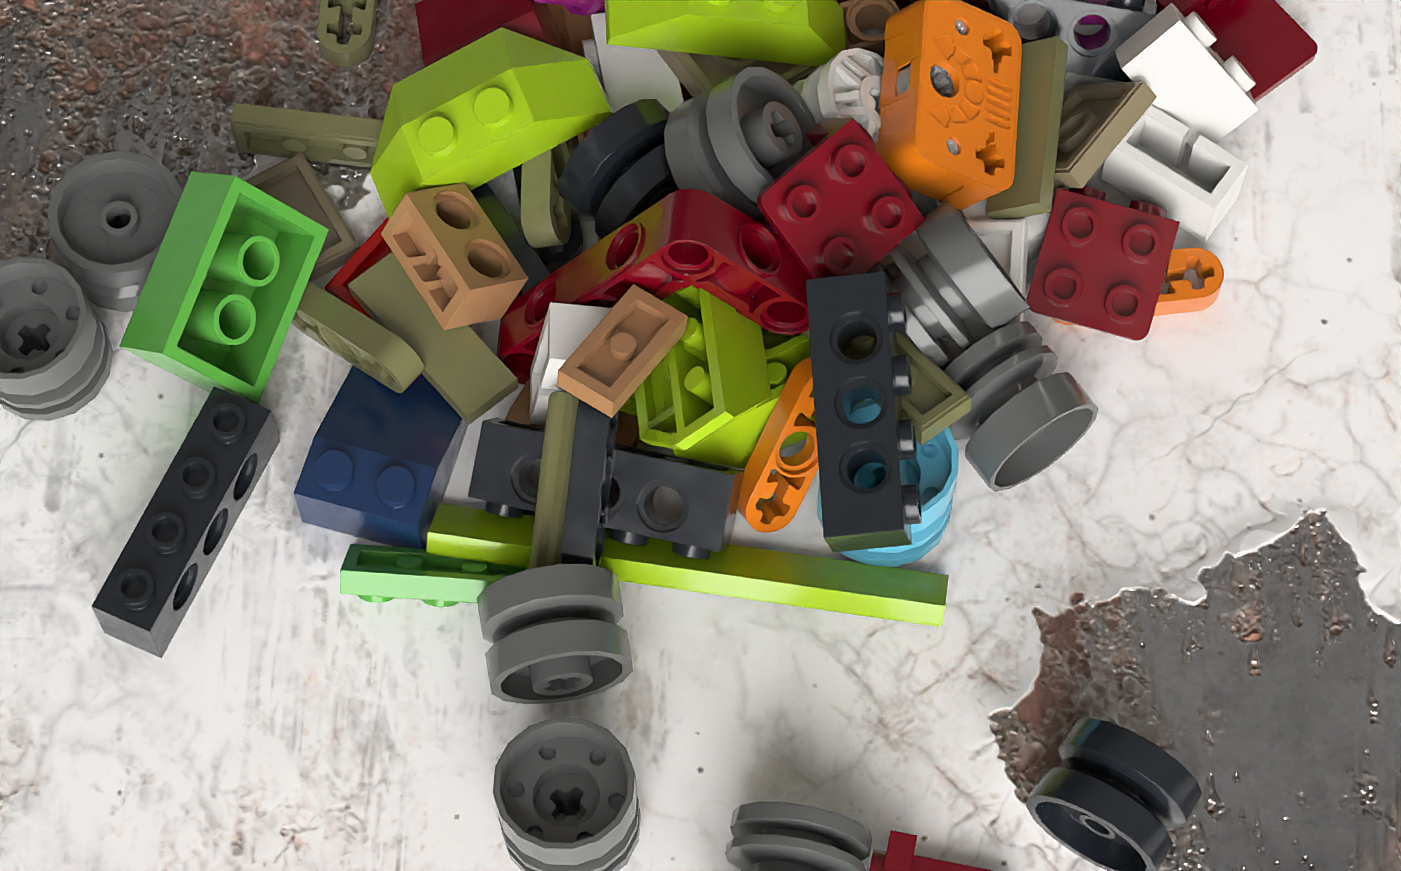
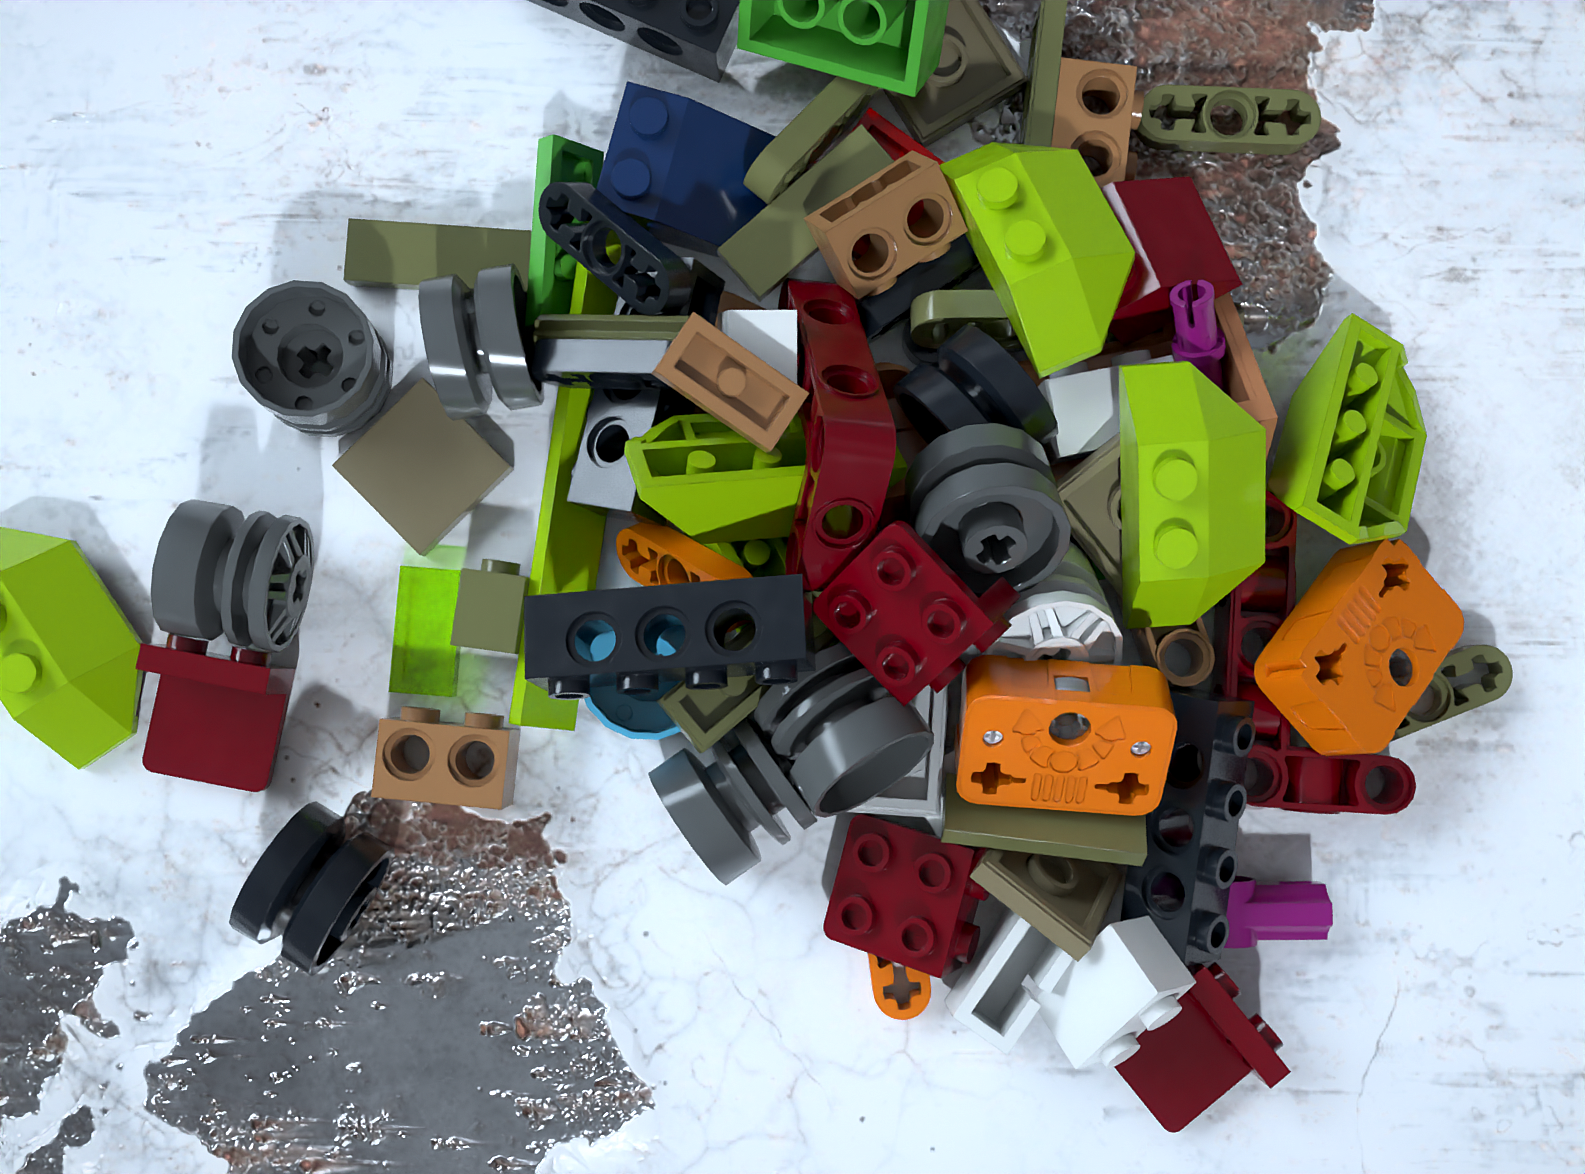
camera: 85 degrees right, 20 degrees up
none -> dark tan tile [332,377,514,557]
none -> olive tile [343,218,532,294]
none -> medium nougat brick [371,706,521,810]
none -> clear neon green tile [388,566,461,697]
none -> olive brick [450,559,530,654]
none -> black beam [538,181,691,315]
none -> medium nougat brick [1051,57,1144,189]

